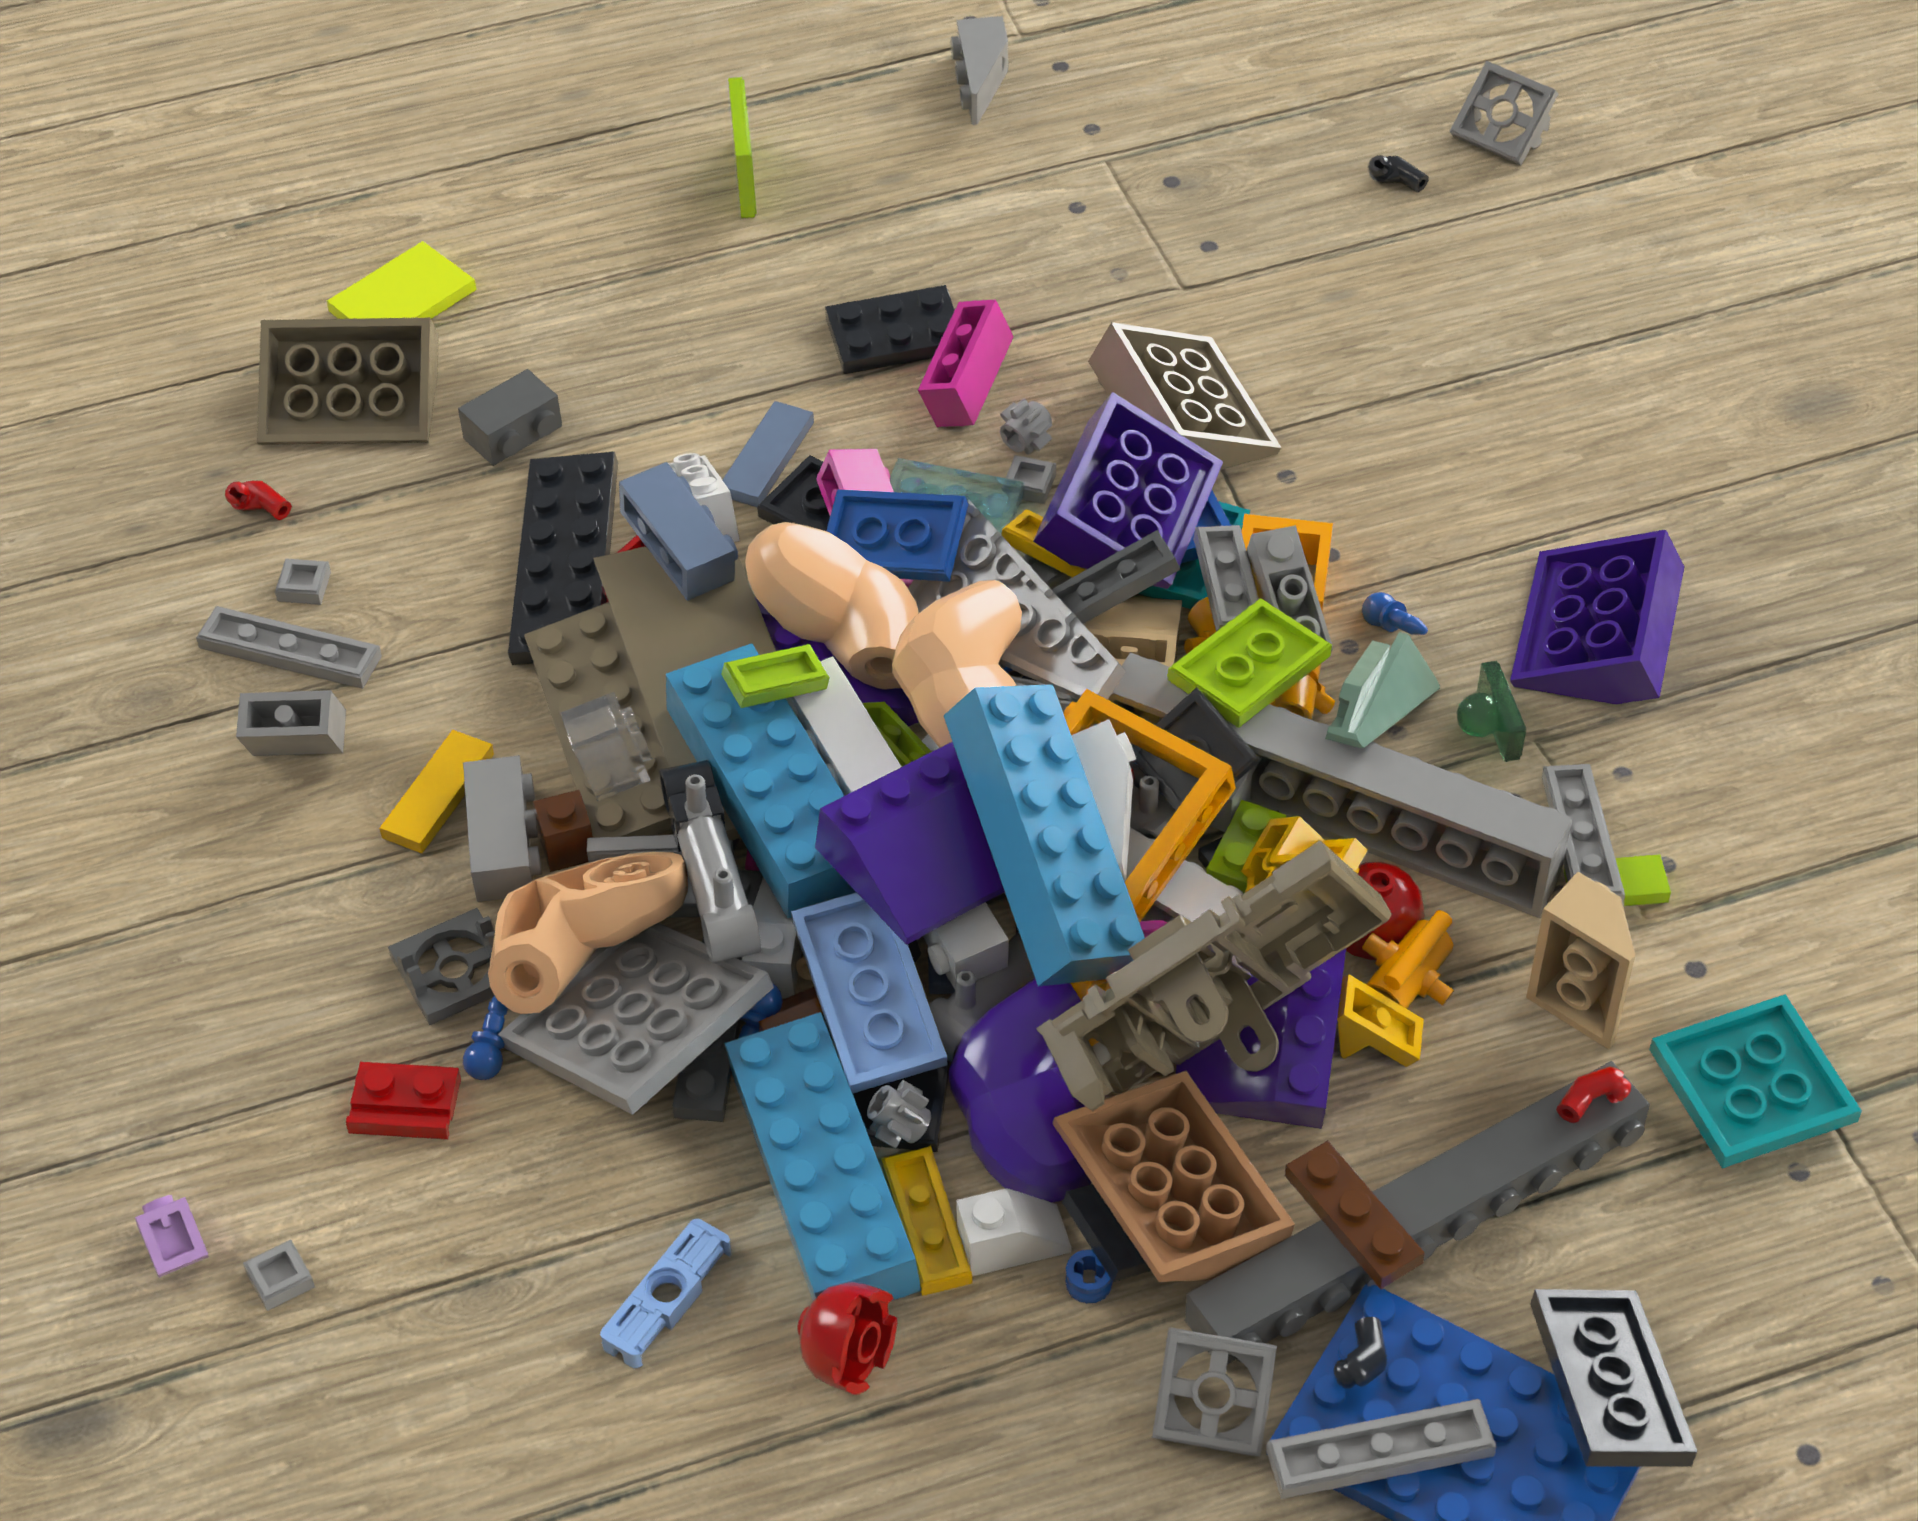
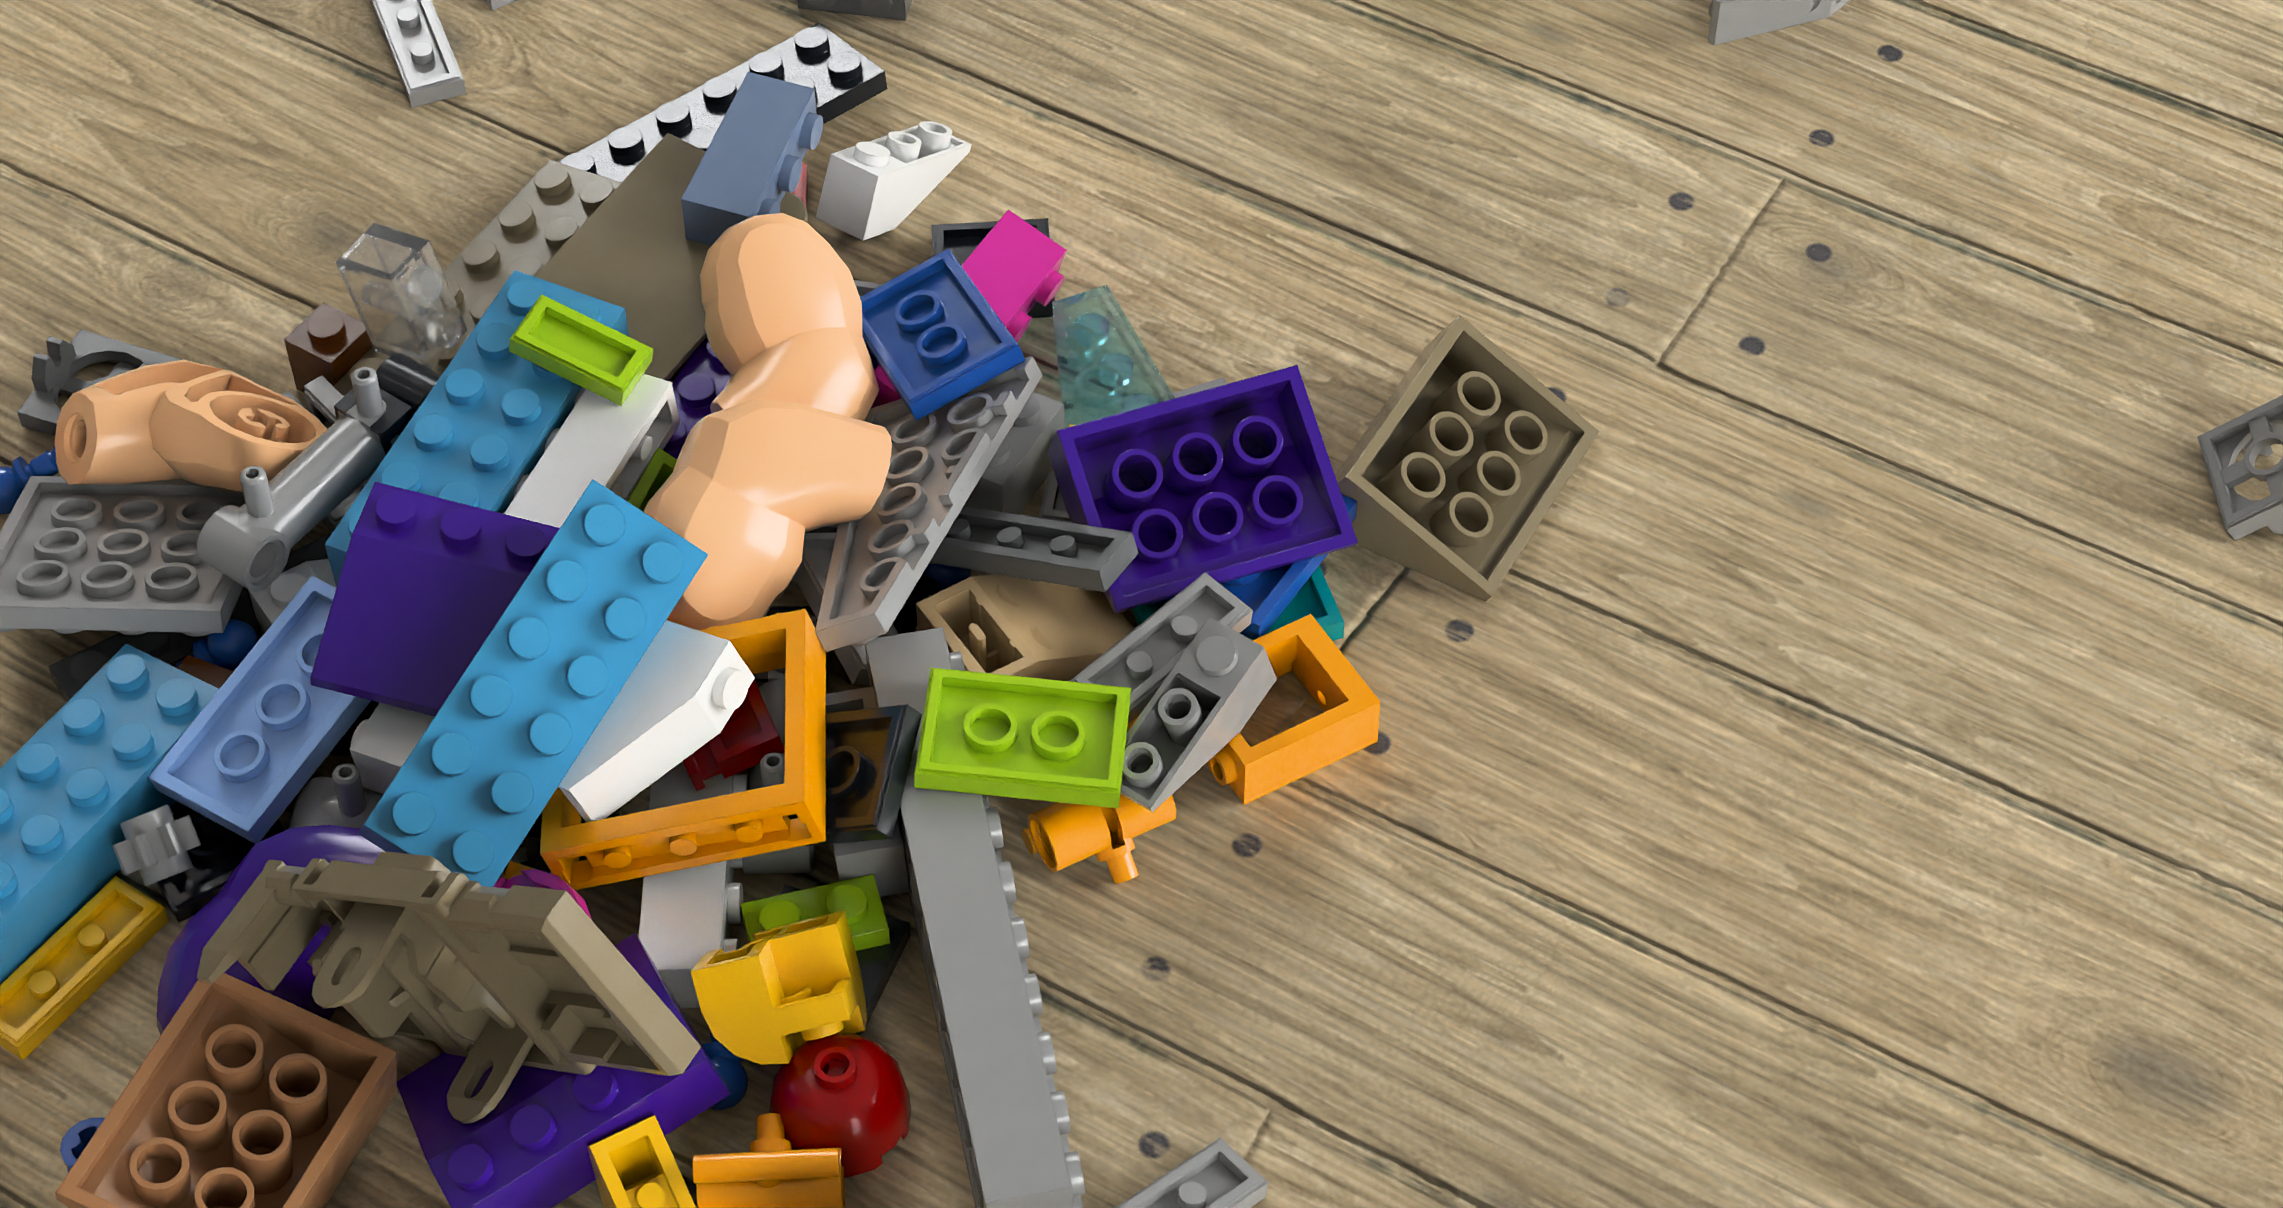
camera: 50 degrees right, 0 degrees up
light grey brick [236,690,346,756] -> none
yellow tile [379,729,494,854] -> none
light grey brick [463,755,542,902] -> none
sand blue tile [723,401,814,507] -> none
black plate [825,285,955,374] -> none
dark pink brick [918,299,1014,427] -> none
white slope [956,1188,1071,1277] -> none
light grey gear [1000,399,1052,455] -> none
sand green wedge [1325,632,1440,748] -> none
blue bar [1362,592,1428,635] -> none
black arm [1368,155,1429,192] -> none
clear green tile [1456,660,1527,762] -> none
dark purple slope [1510,529,1685,704] -> none

